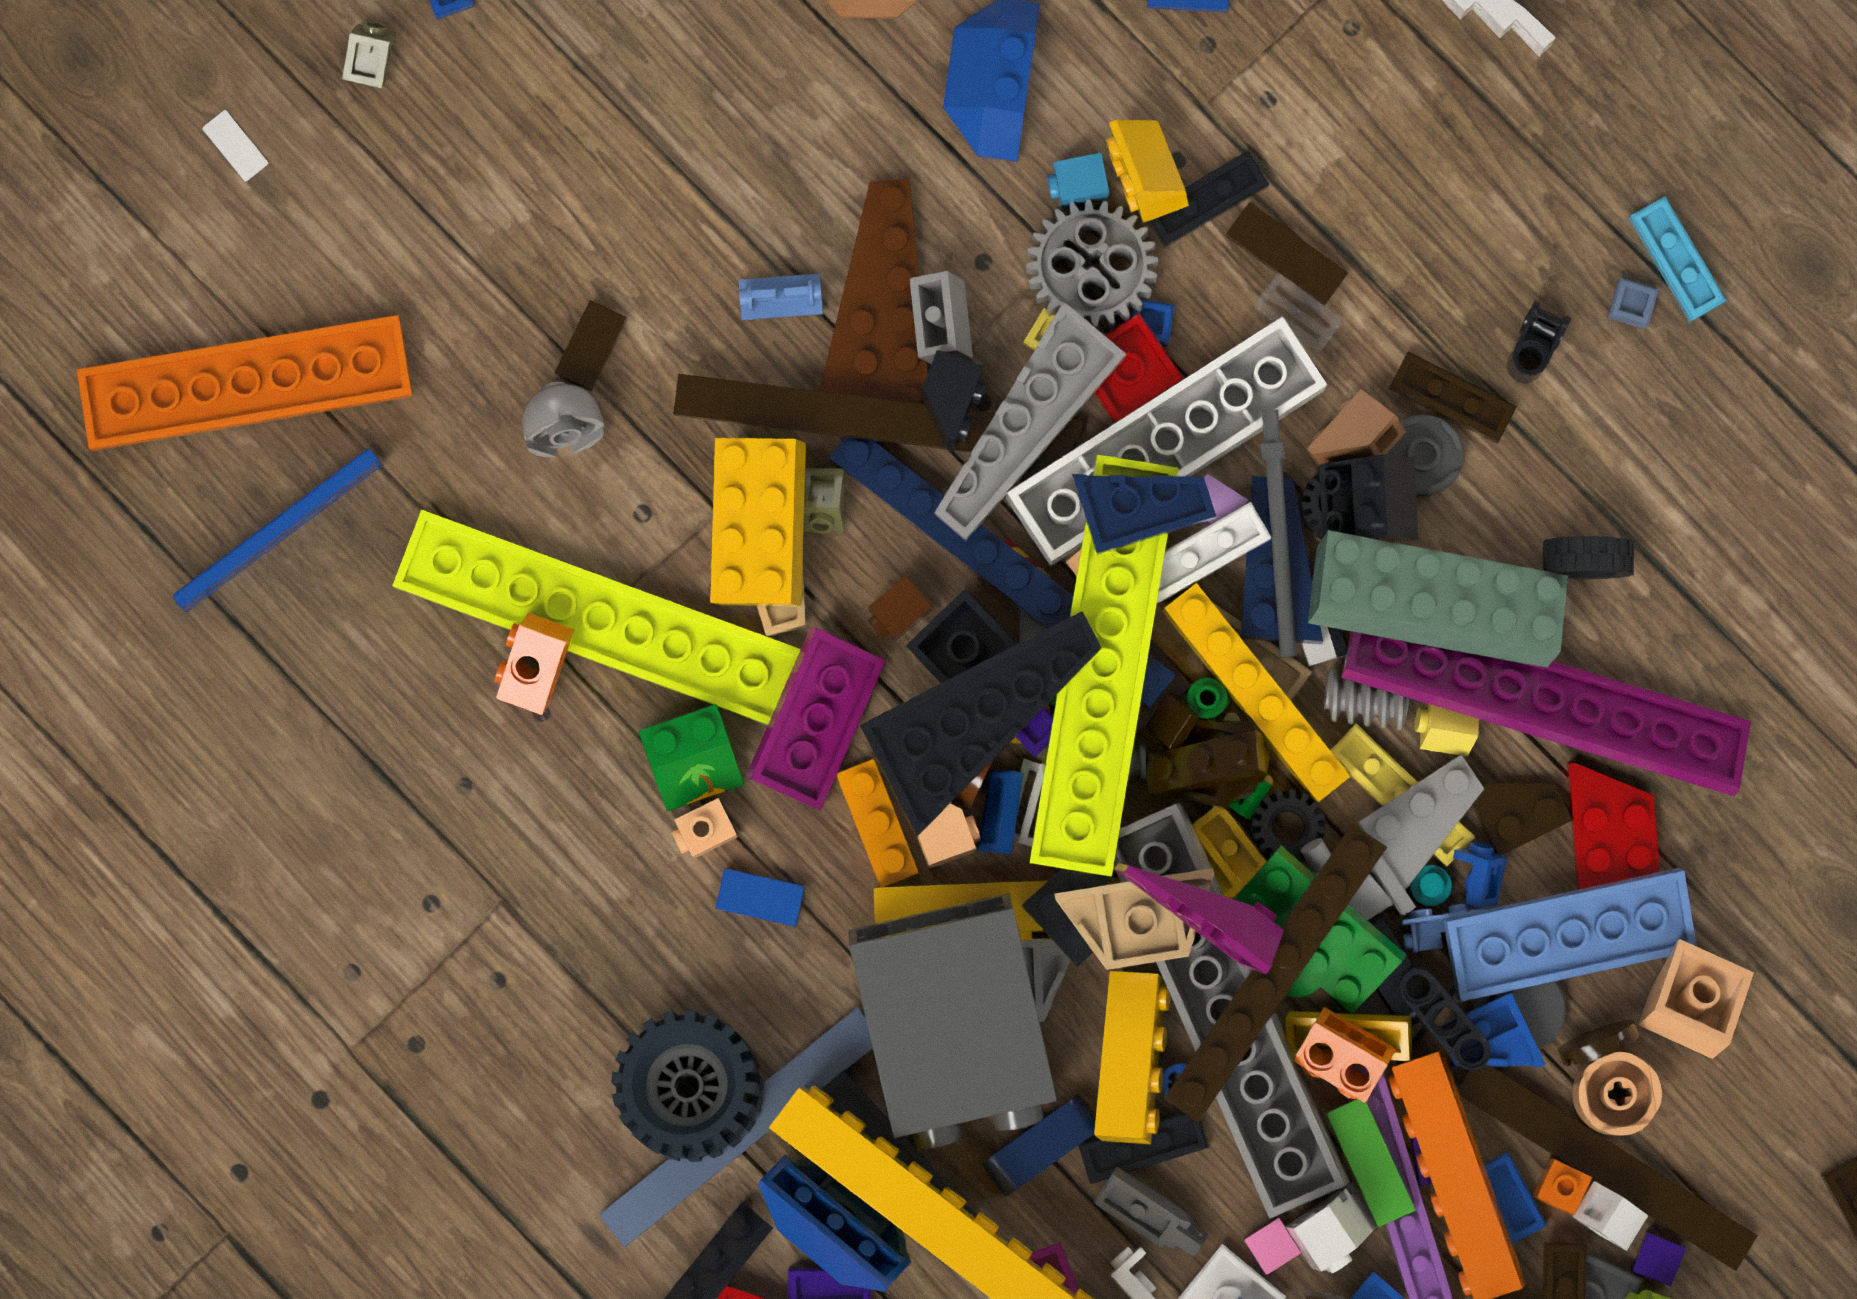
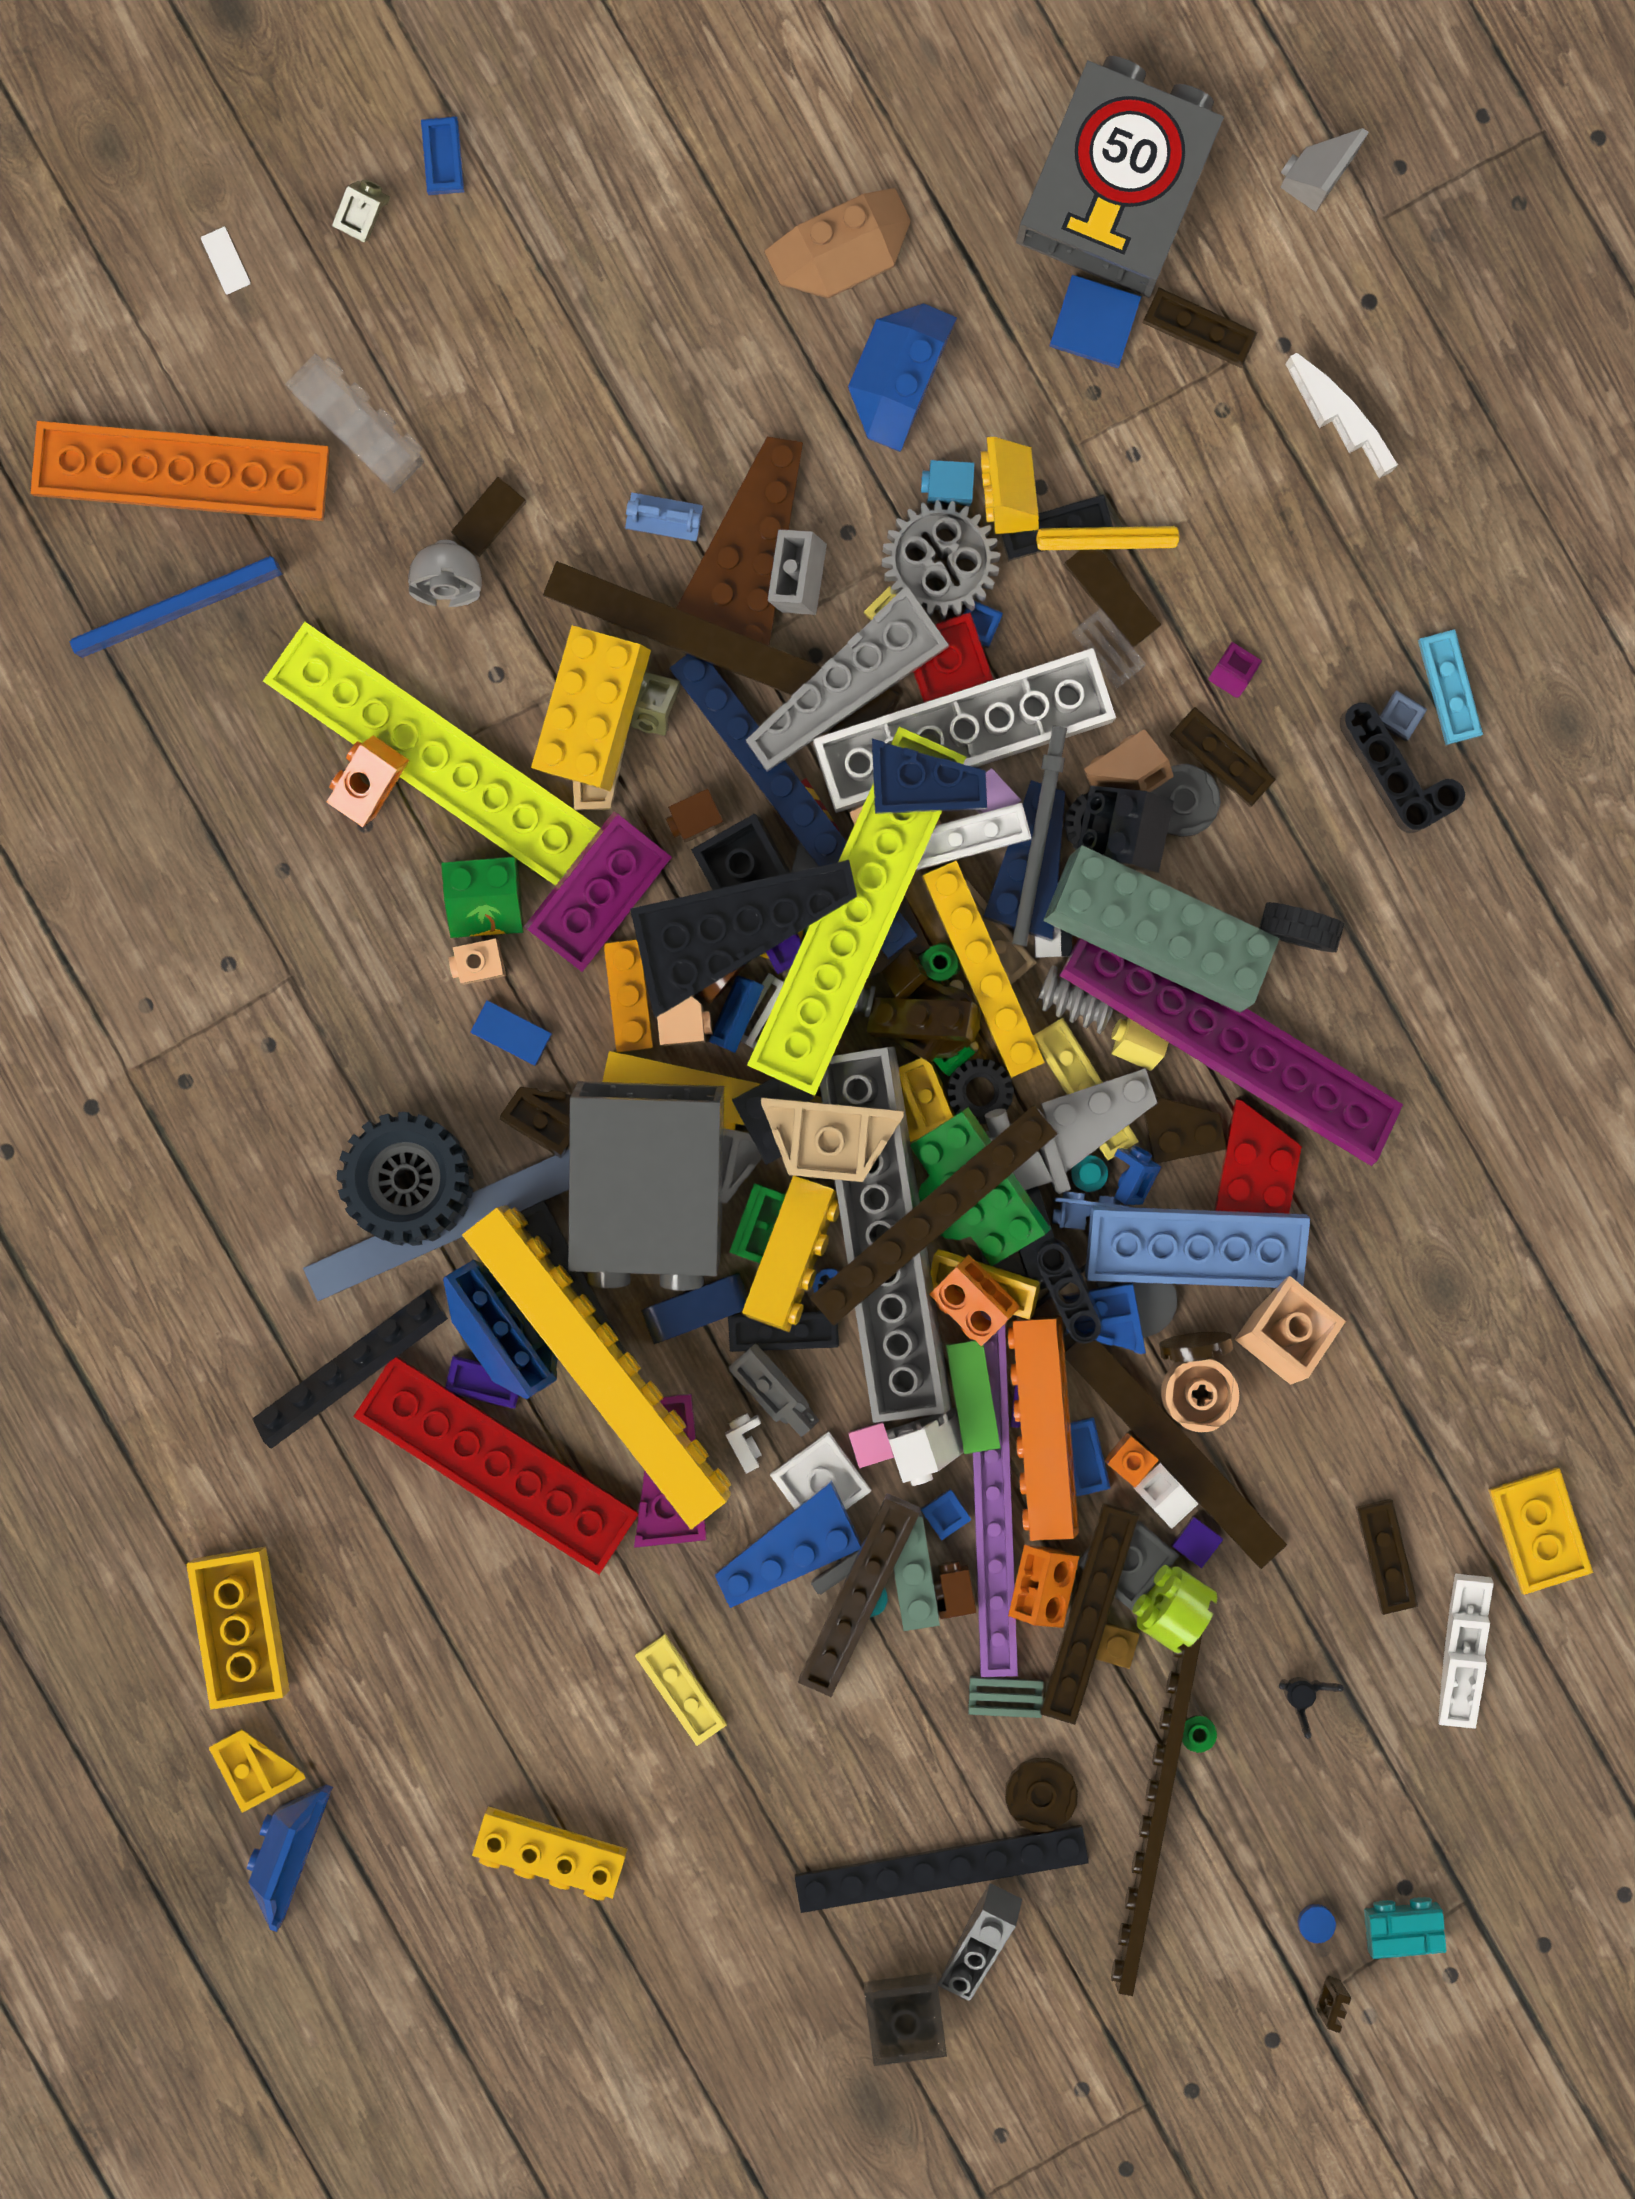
camera: 15 degrees right, 5 degrees up
black slope [922,350,987,452] -> none
magenta wedge [1114,863,1284,974] -> none
black piece [1507,301,1571,383] -> none
none -> clear brick [285,353,424,493]
none -> dark brown wing [500,1087,571,1158]
none -> green hinge [729,1183,786,1263]
none -> yellow axle [1036,526,1179,550]
none -> magenta slope [1208,642,1262,698]
none -> black beam [1340,703,1465,833]

